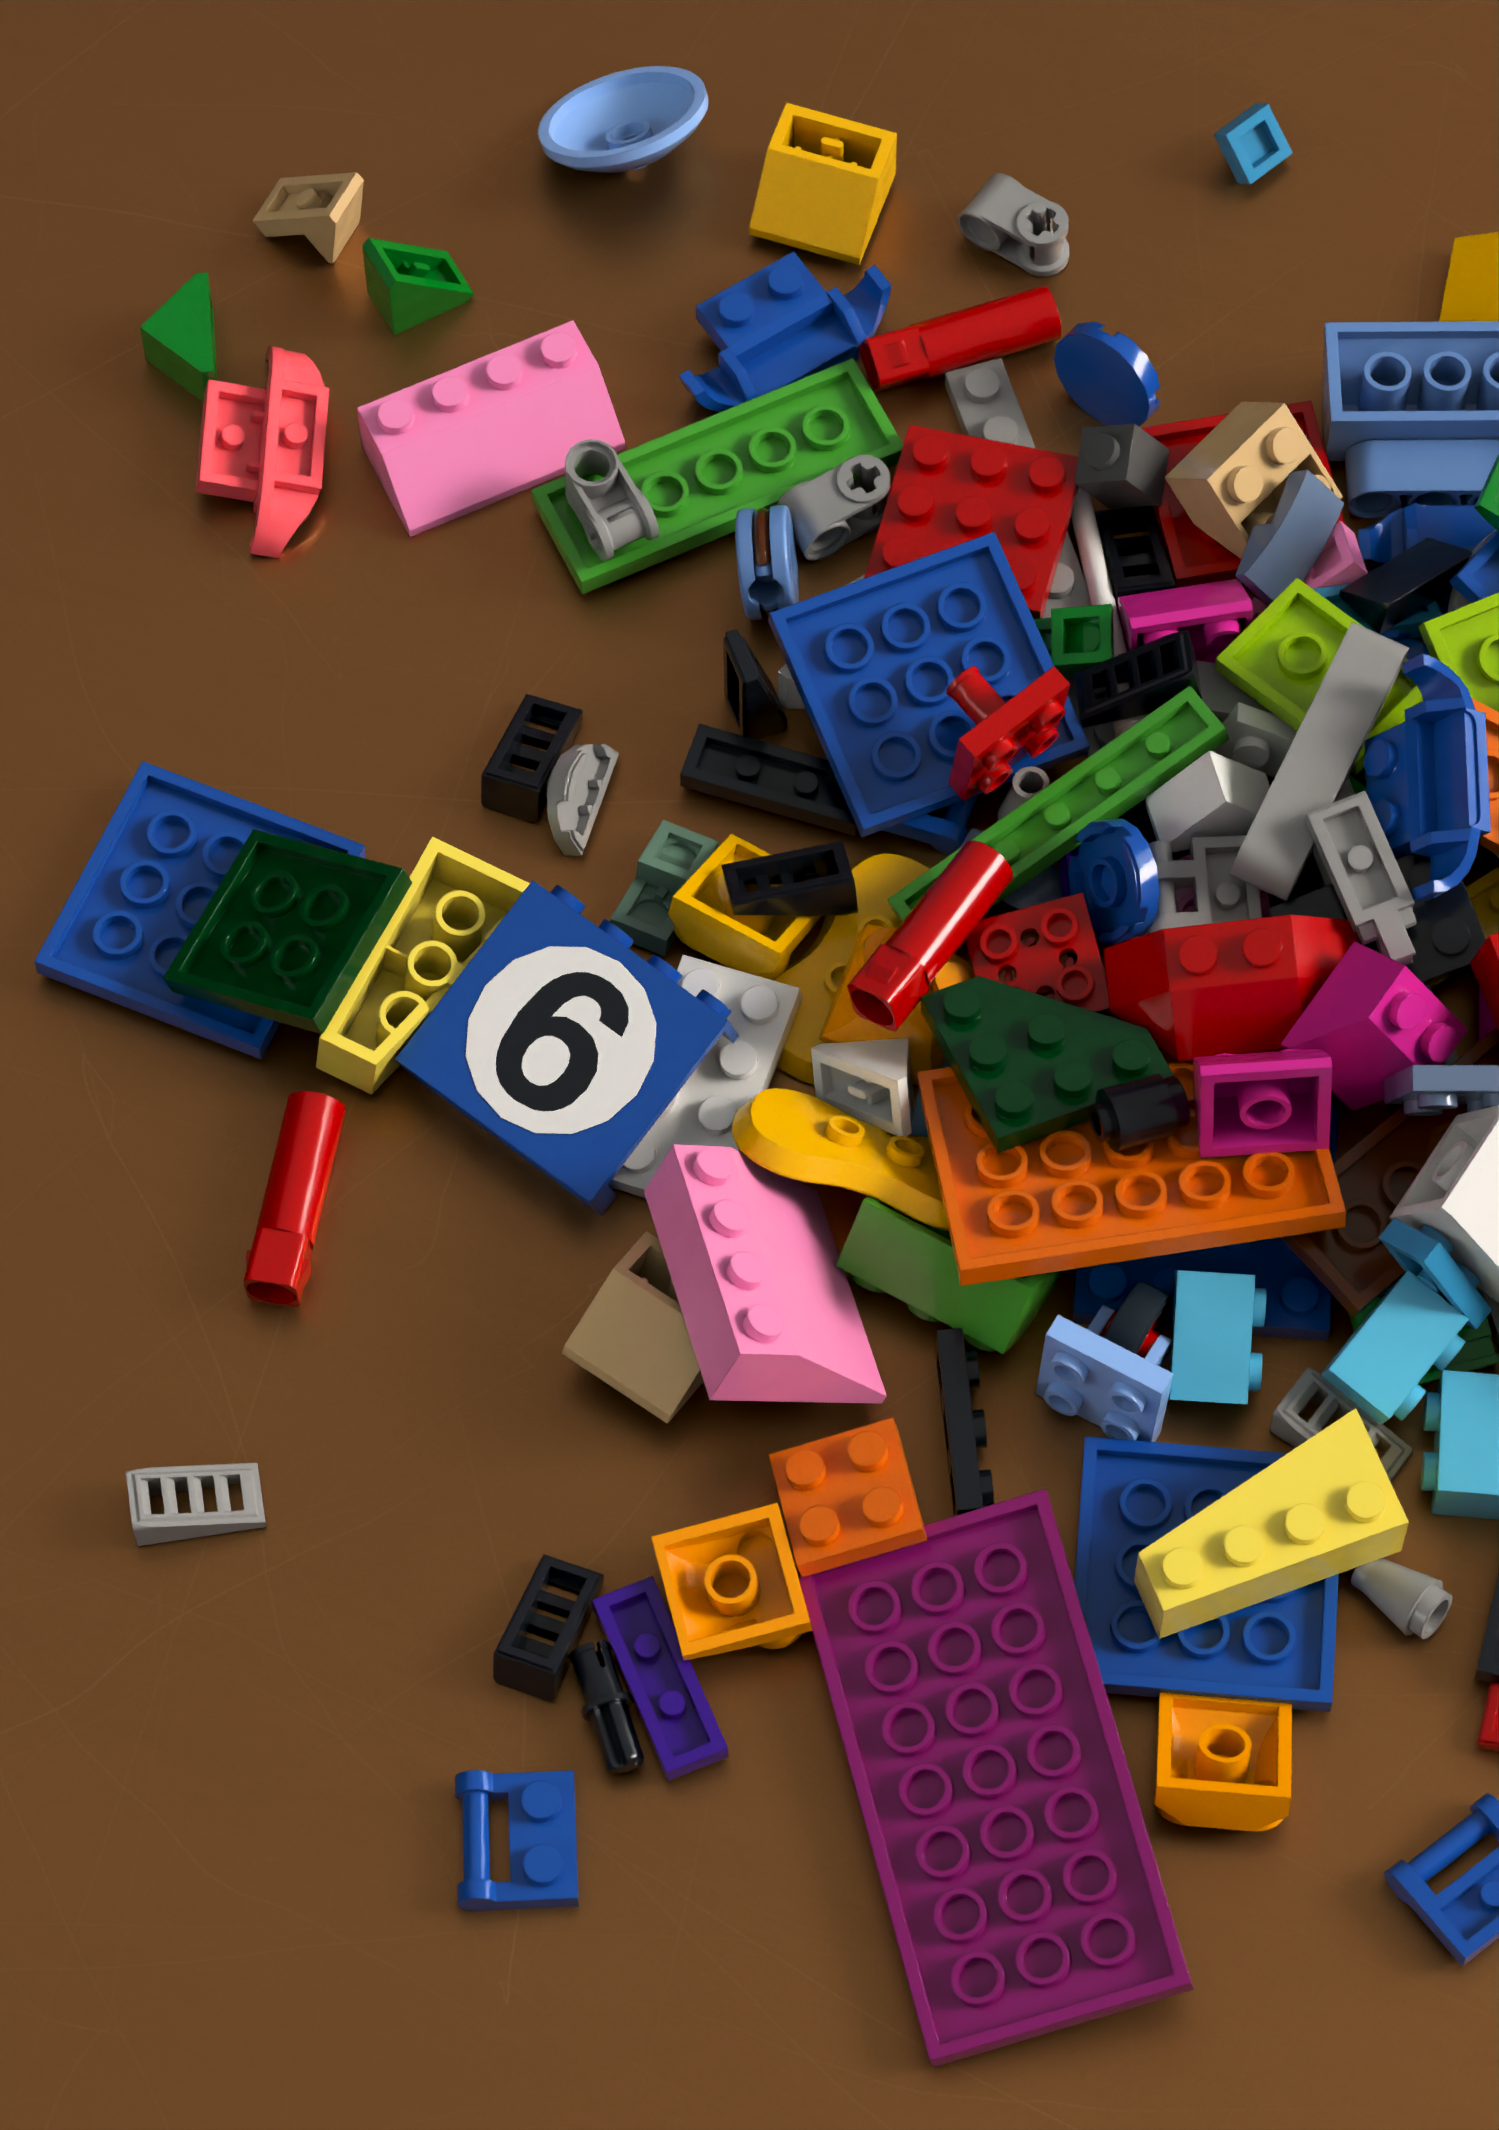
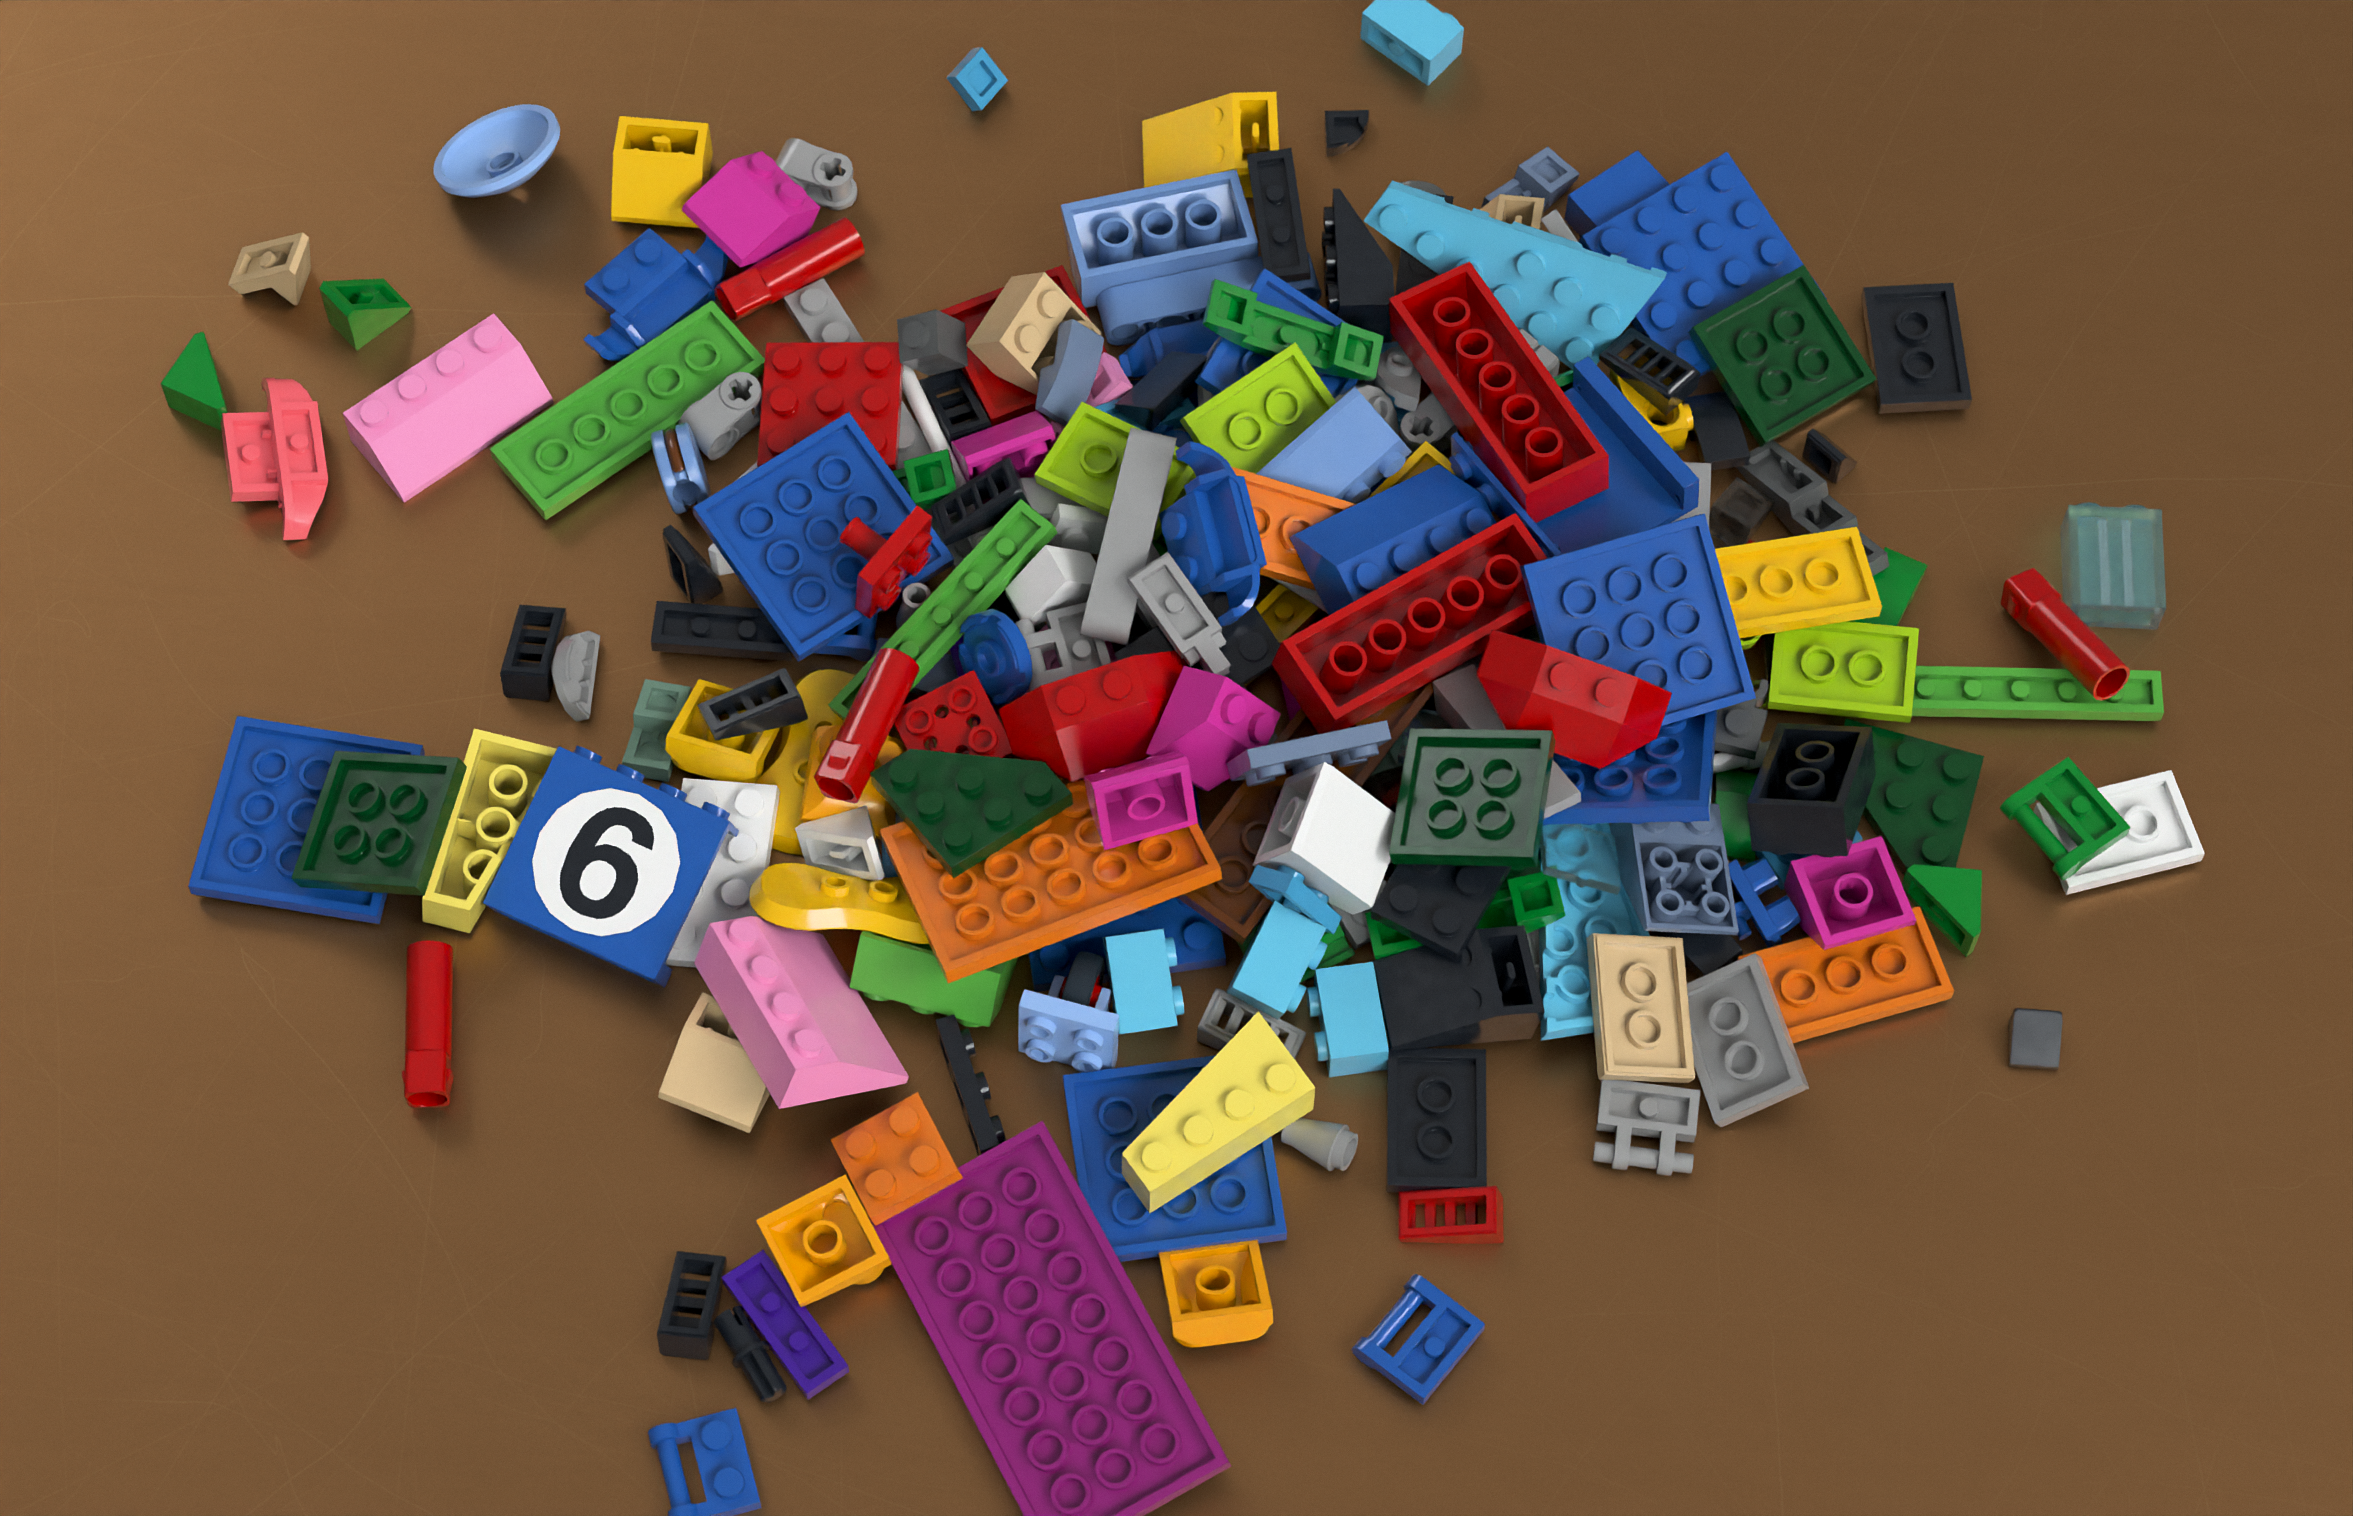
camera: 15 degrees left, 0 degrees up
light grey slope [126,1463,266,1546] -> none
light grey piece [565,439,659,561] -> none
blue tile [1054,322,1161,426] -> none
black brick [1089,1074,1190,1152] -> none
none -> dark pink slope [682,151,820,267]

